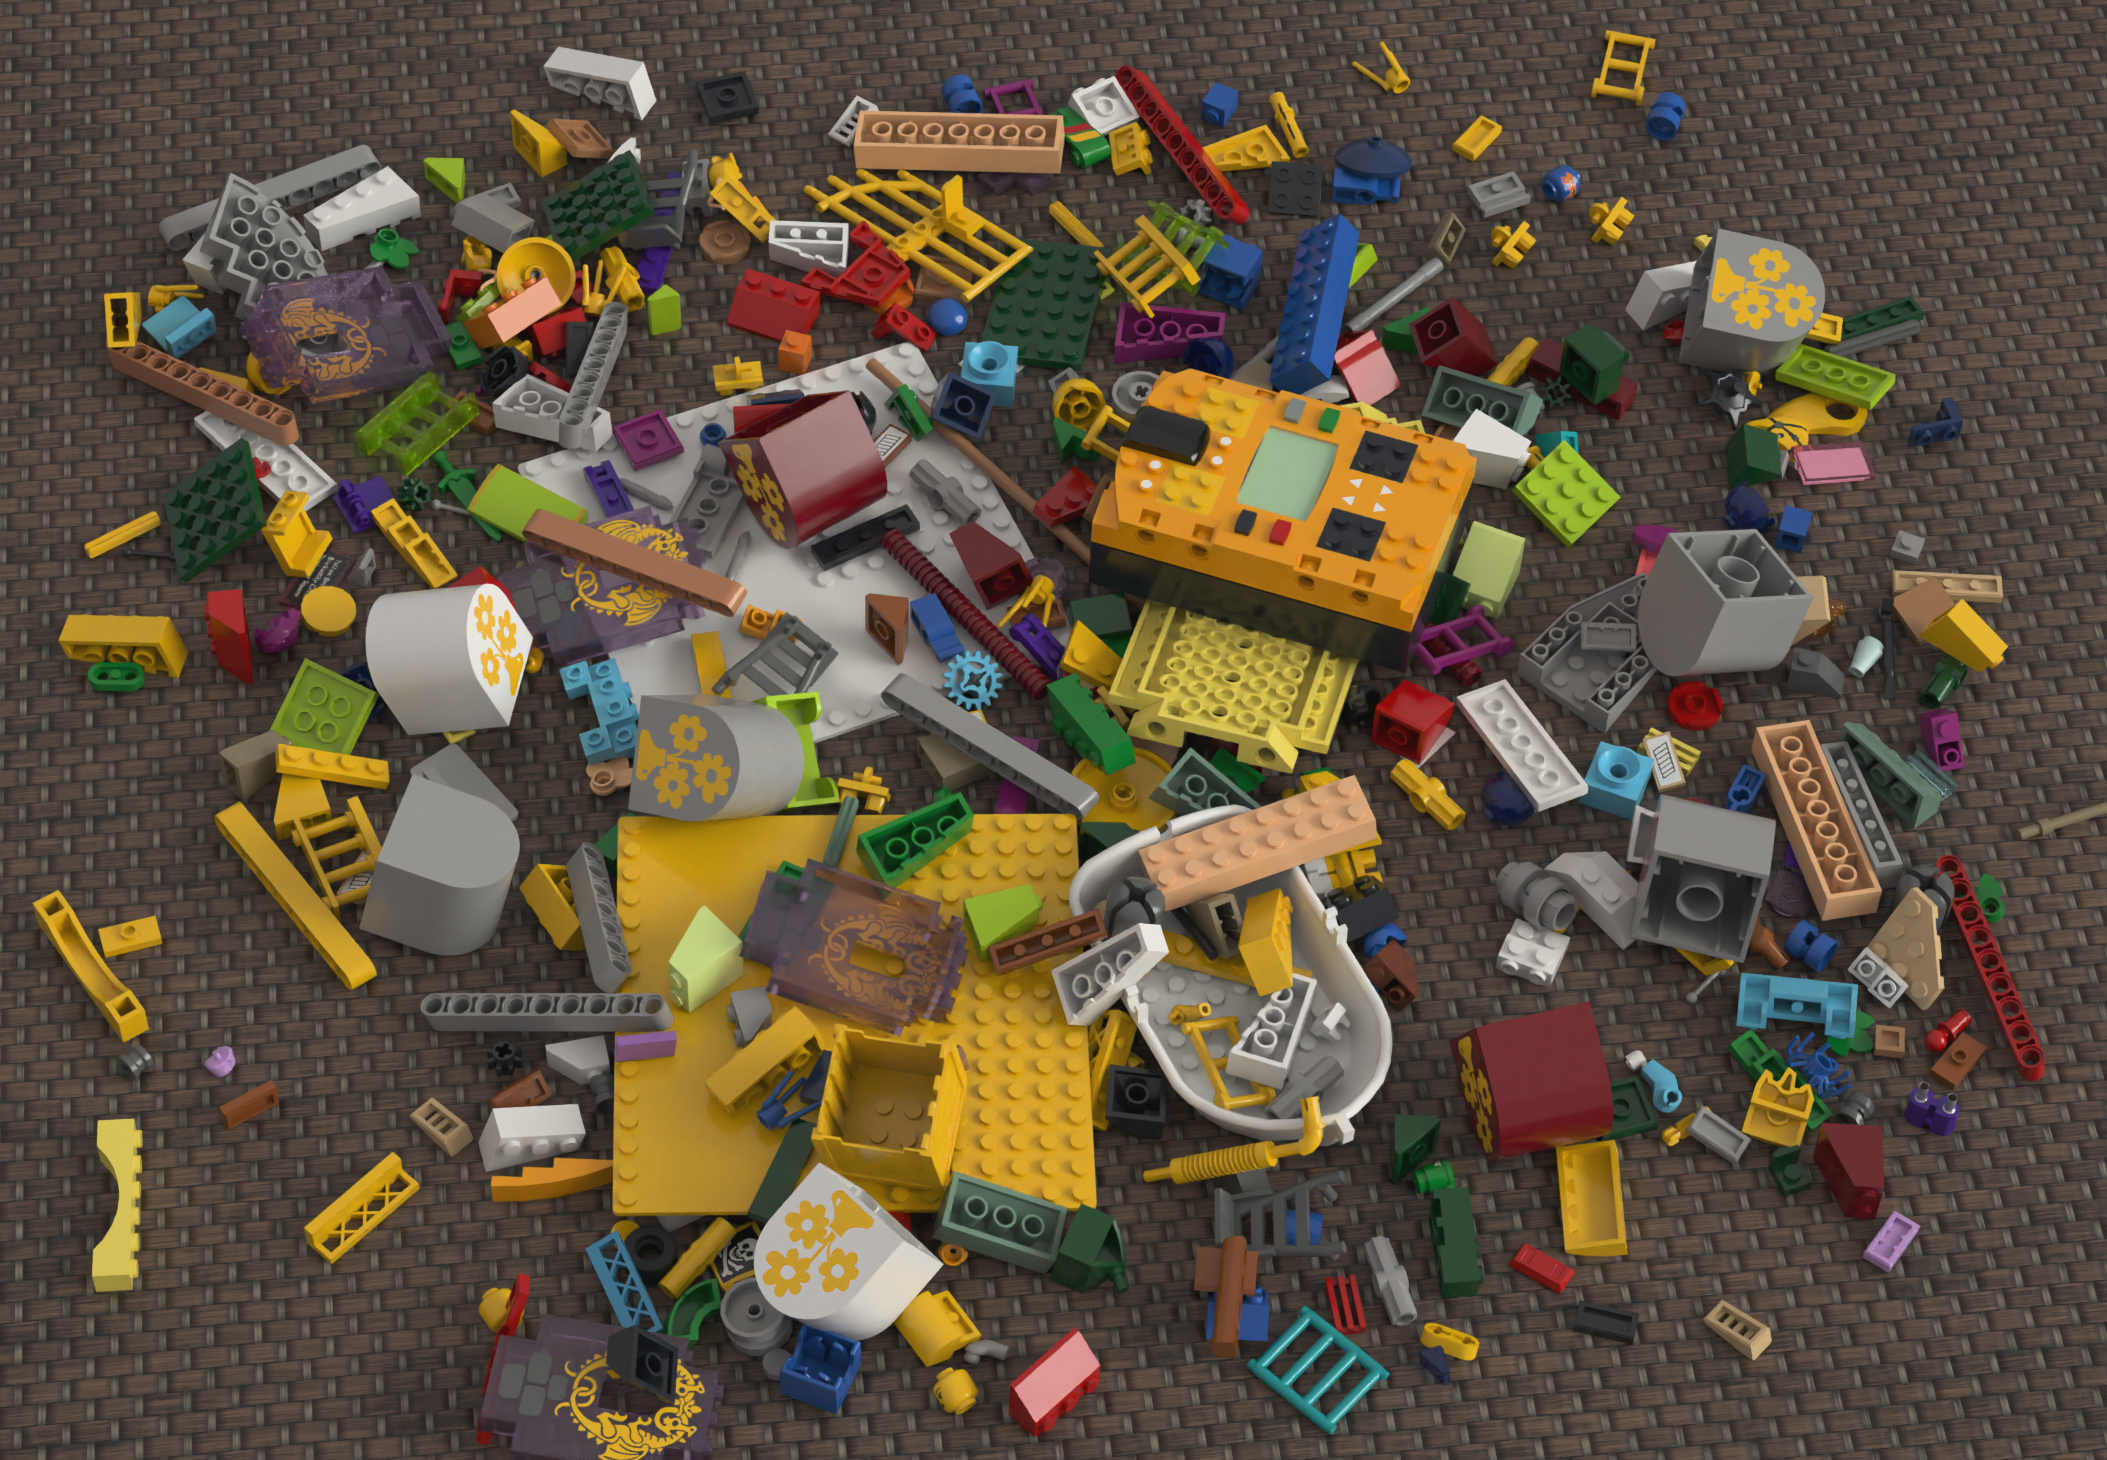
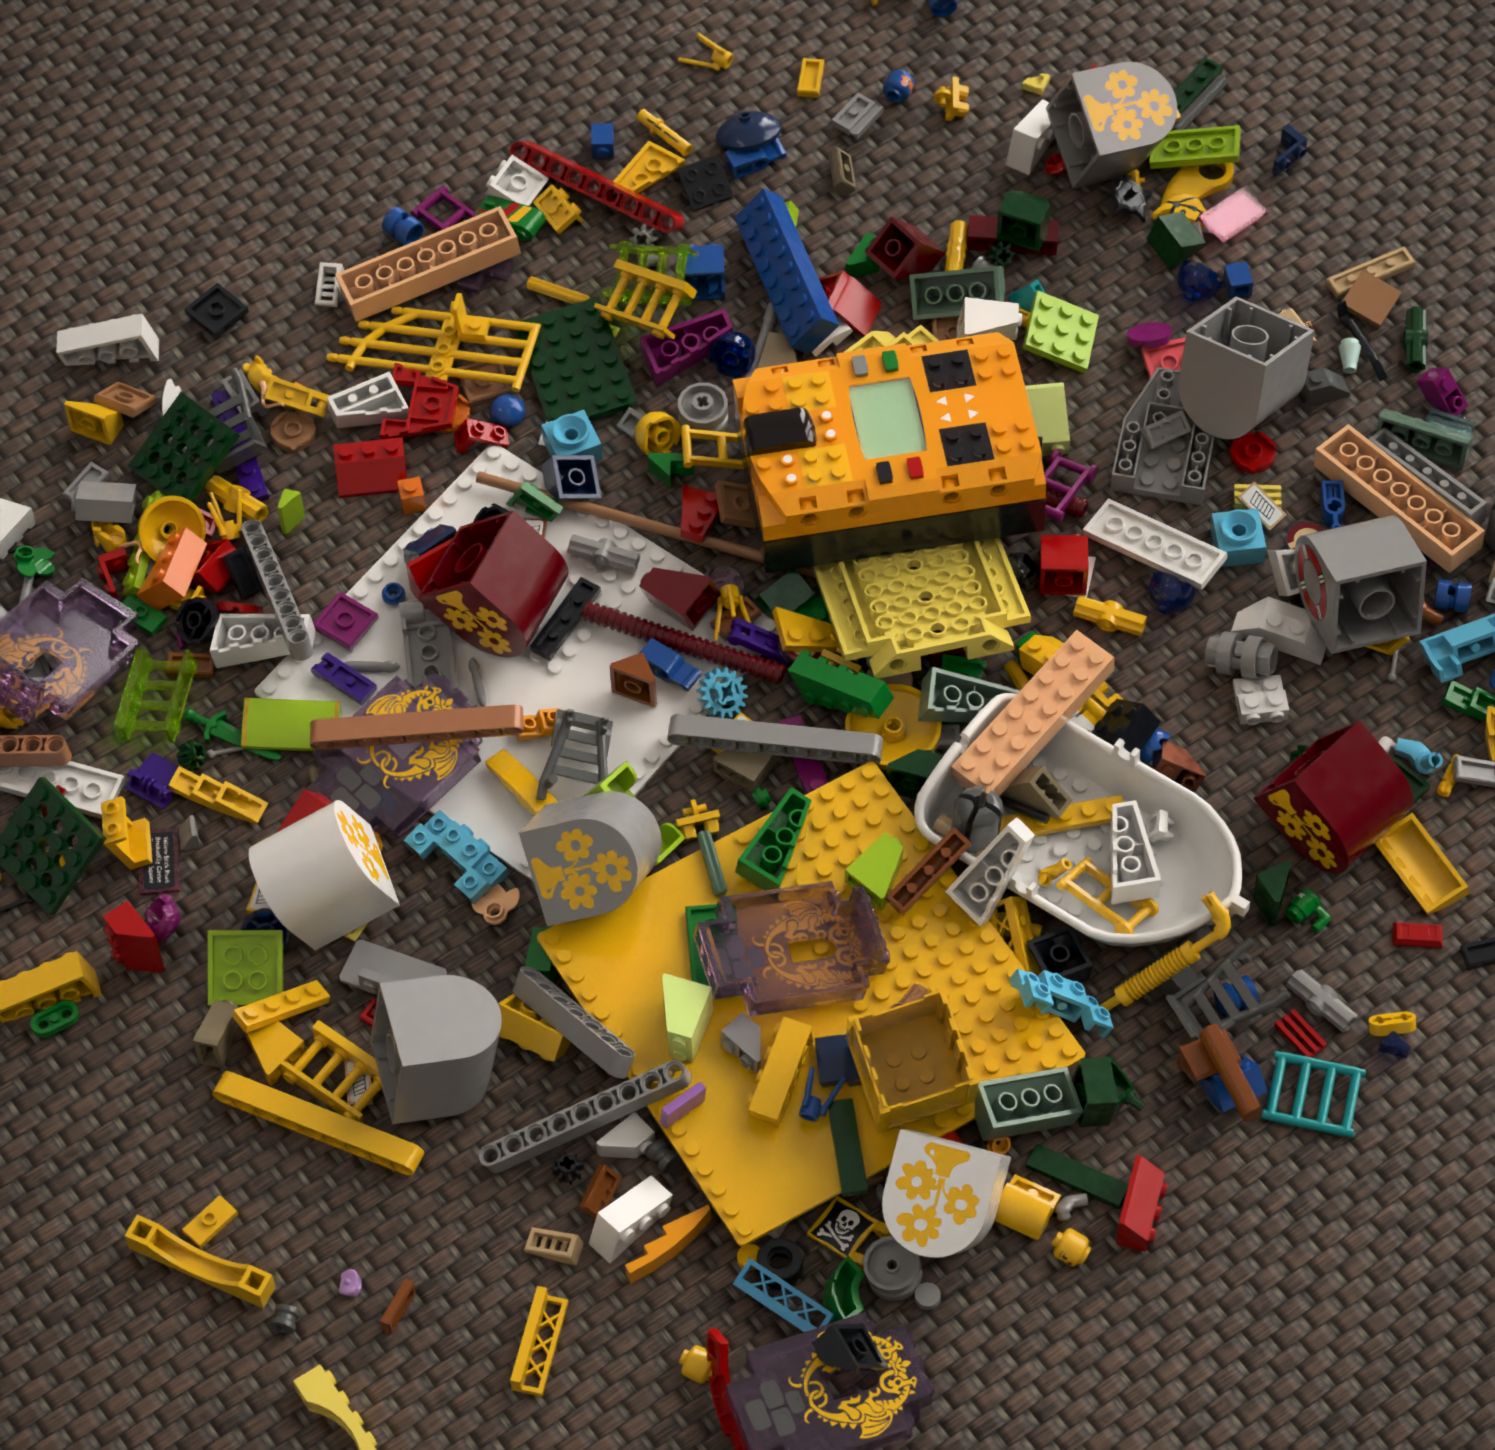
camera: 25 degrees left, 5 degrees up
yellow tile [300,586,356,637] -> none
lime slope [423,158,466,203] -> none
yellow axle [658,1216,737,1301] -> none
yellow hips [713,356,764,396] -> none
blue piece [779,1324,861,1414] -> none
yellow wedge [1238,888,1293,997] -> none
light grey piece [1264,1055,1344,1120] -> none
light grey piece [1343,257,1444,332] -> none
dark green wedge [1428,1187,1484,1298] -> none
yellow hips [1491,221,1536,269] -> none
light grey plate [1890,530,1925,565] -> none
yellow slope [1919,599,2008,672] -> none
none -> medium azure bracket [1009,968,1114,1038]
none -> dark green tile [1026,1144,1129,1209]

